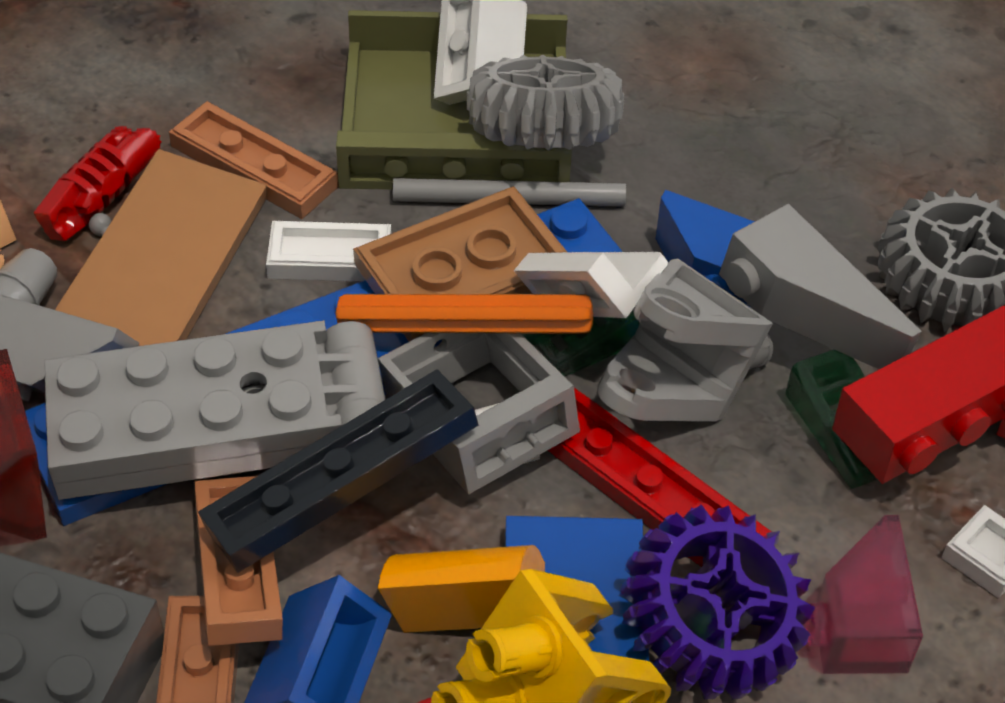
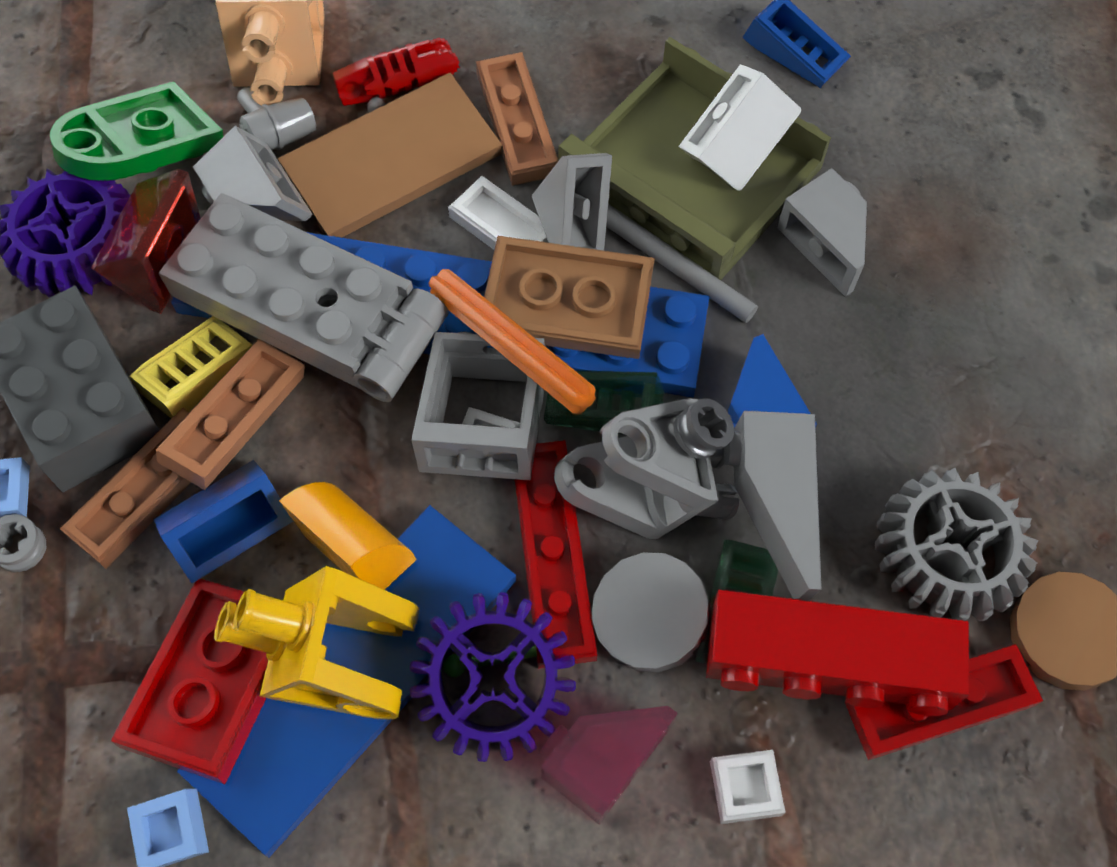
camera: 40 degrees right, 15 degrees up
black plate [198,369,479,573] -> none
light grey gear [467,55,624,151] -> none
white panel [514,252,668,318] -> none
none -> light yellow slope [129,316,253,419]
none -> light grey slope [531,153,612,251]
none -> light grey tile [592,552,711,672]
none -> flat silver bush [673,398,734,459]
none -> light grey slope [777,168,867,297]

